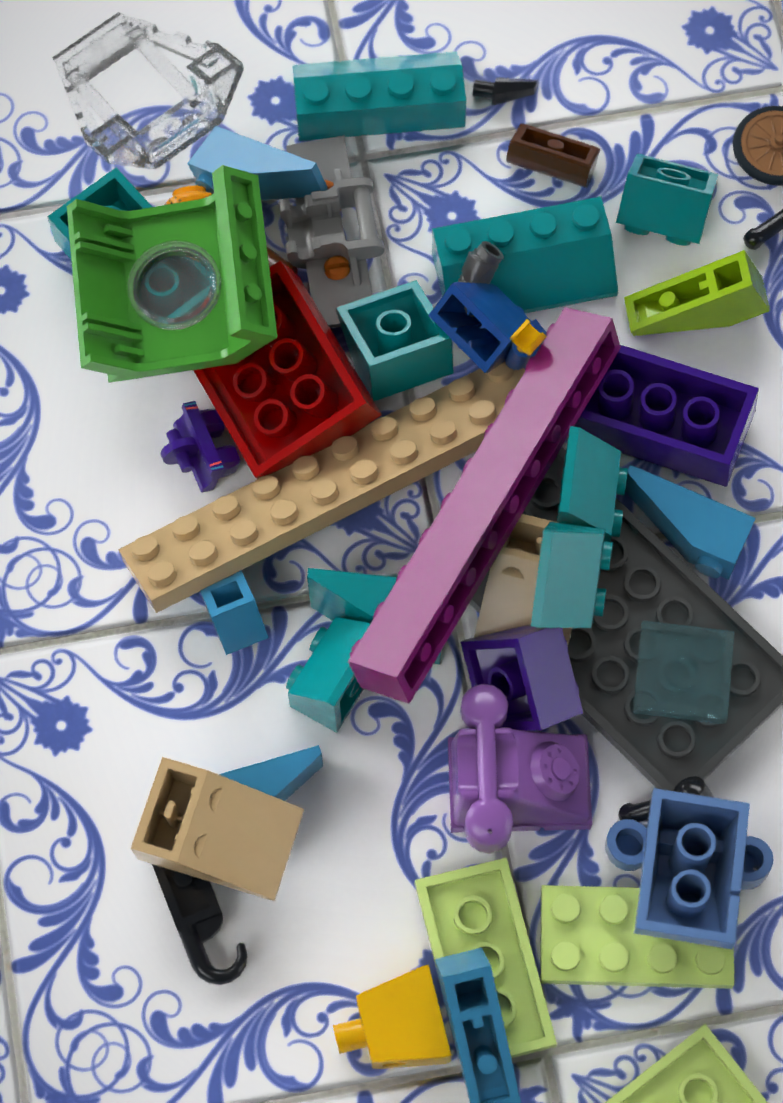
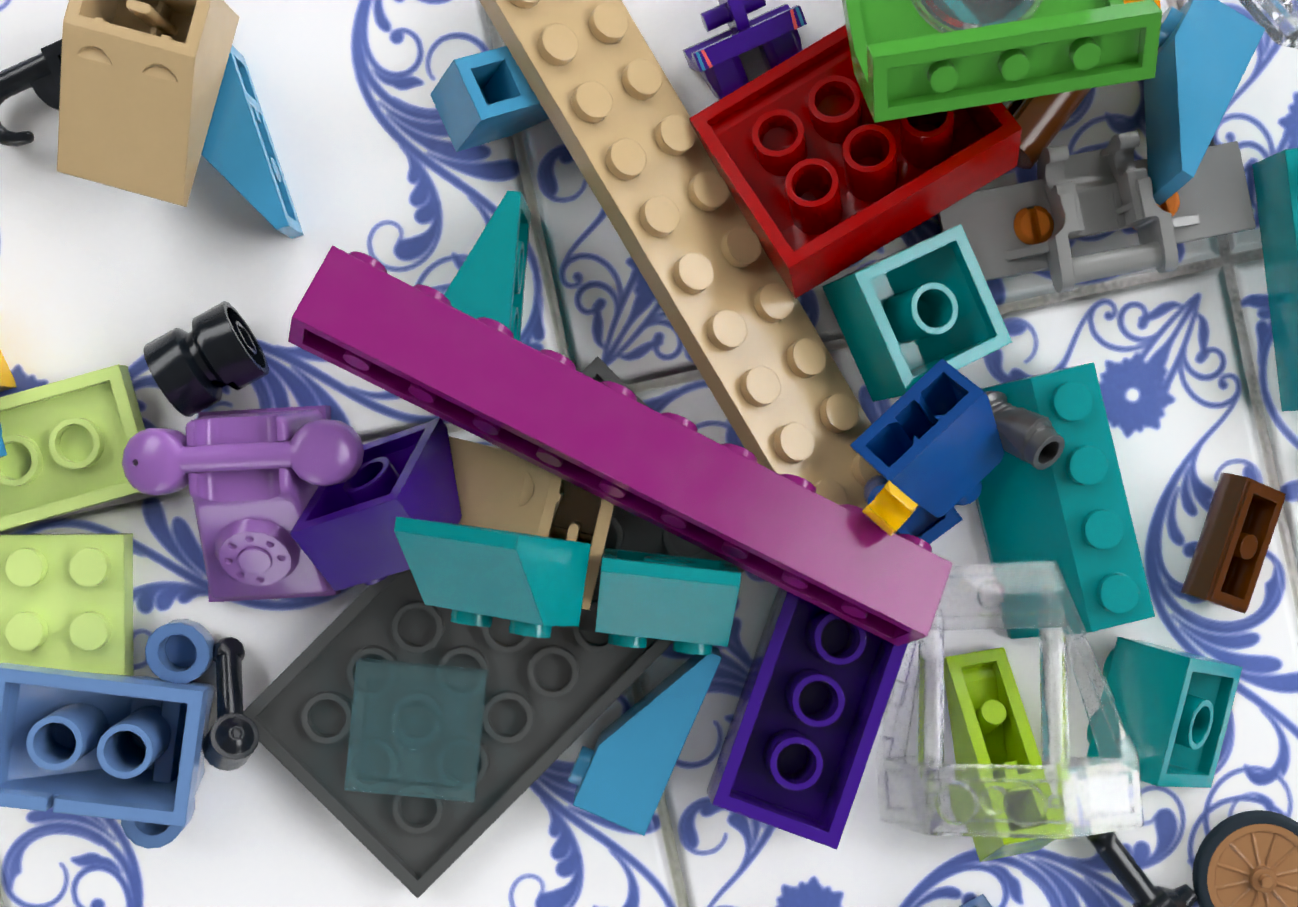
camera: 85 degrees right, 20 degrees up
teal slope [286,617,371,733] -> none
none -> black wheel [143,301,269,417]
none -> clear windscreen [876,560,1144,839]

